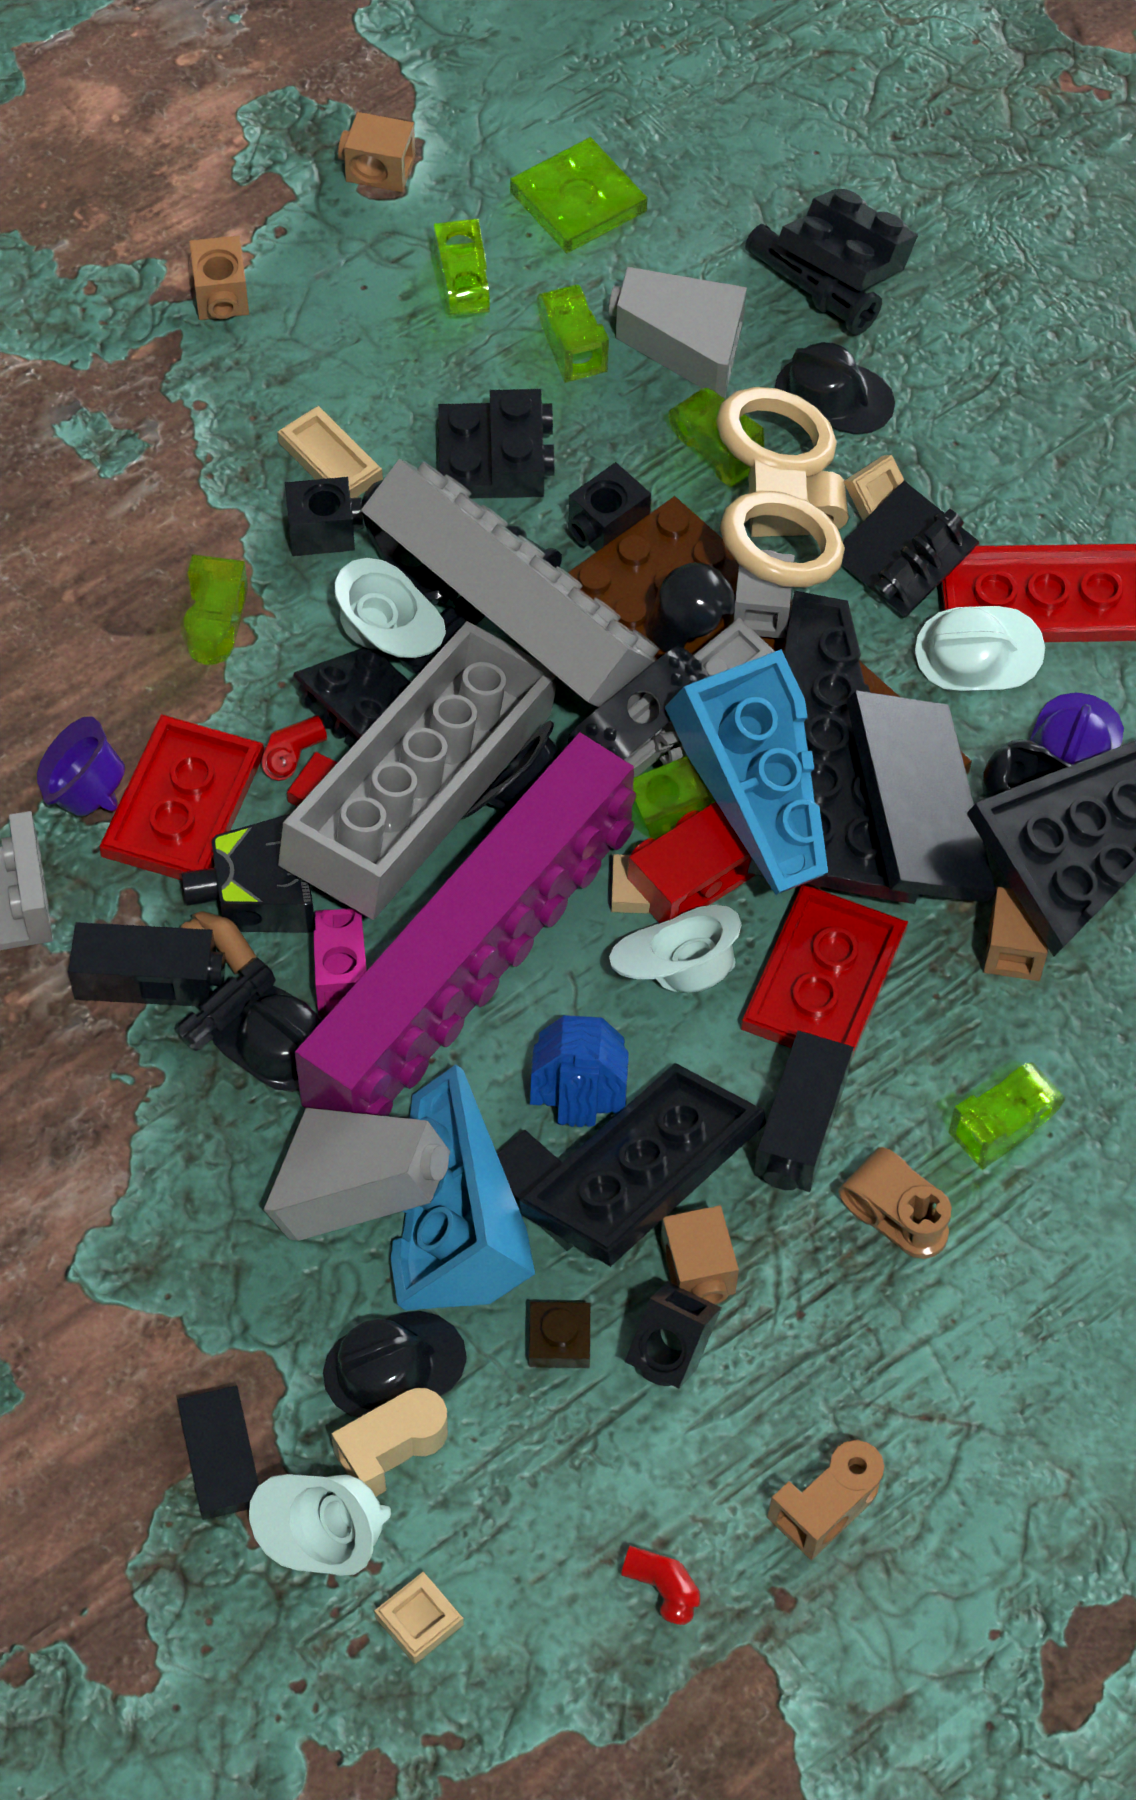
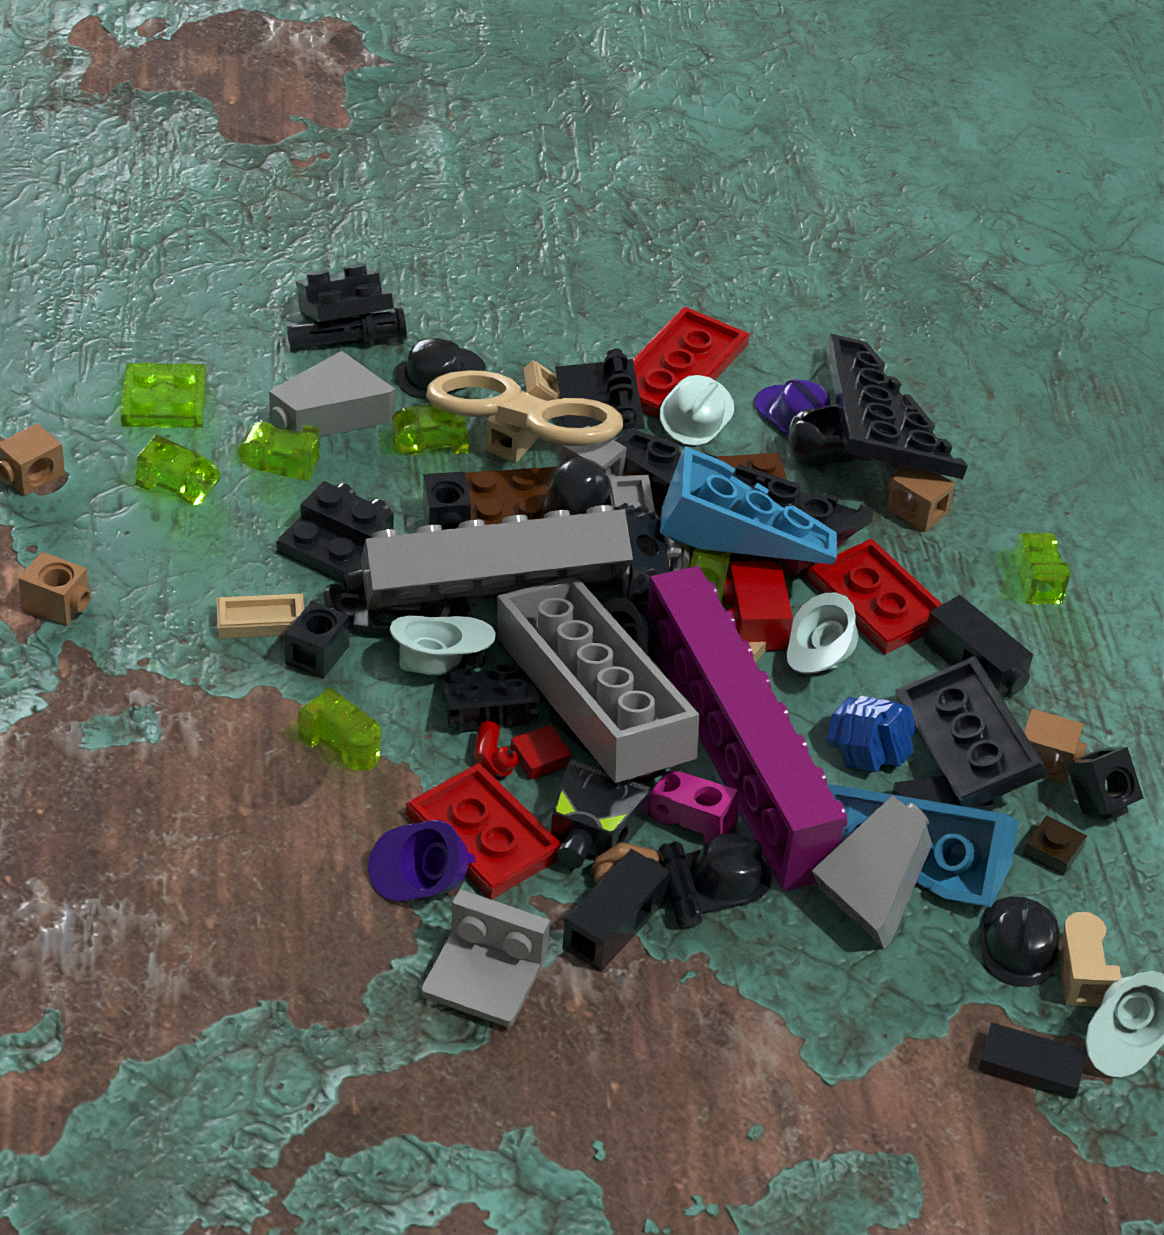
camera: 60 degrees left, 15 degrees down
medium nougat piece [838,1147,952,1259] -> none
tile [846,690,996,902] -> none

